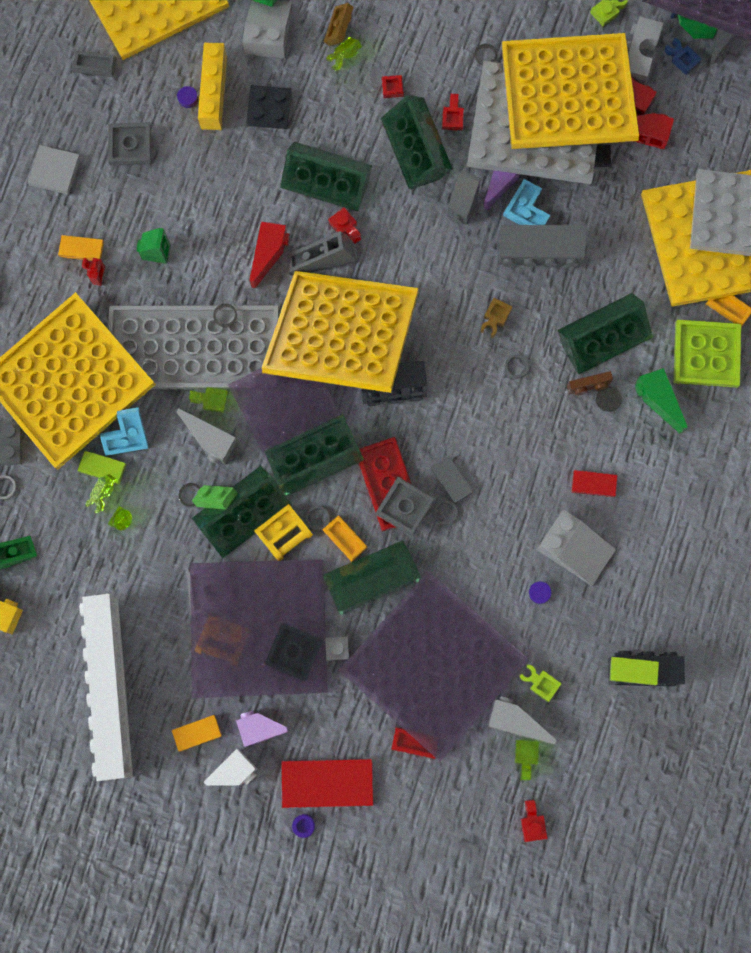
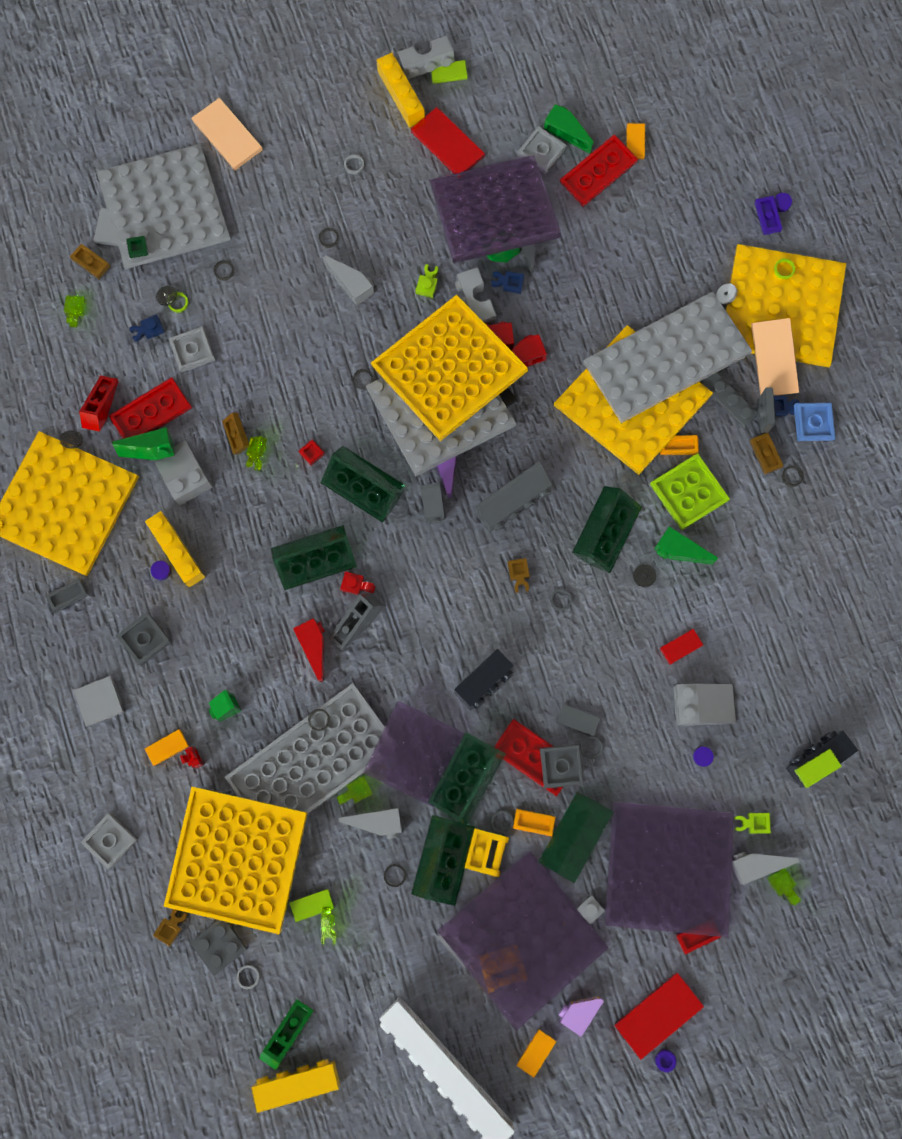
camera: 35 degrees left, 0 degrees up
medium azure plate [100,407,148,456] -> none
clear neon green plate [108,506,132,531] -> none
bright green plate [192,485,238,510] -> none
white slope [204,749,258,785] -> none
black plate [246,85,292,129] -> none
yellow plate [262,271,418,393] -> none
black plate [264,623,323,682] -> none
red plate [442,93,464,131] -> none
medium azure plate [503,179,550,225] -> none
red plate [520,800,547,842] -> none
reddish brown plate [567,371,613,396] -> none

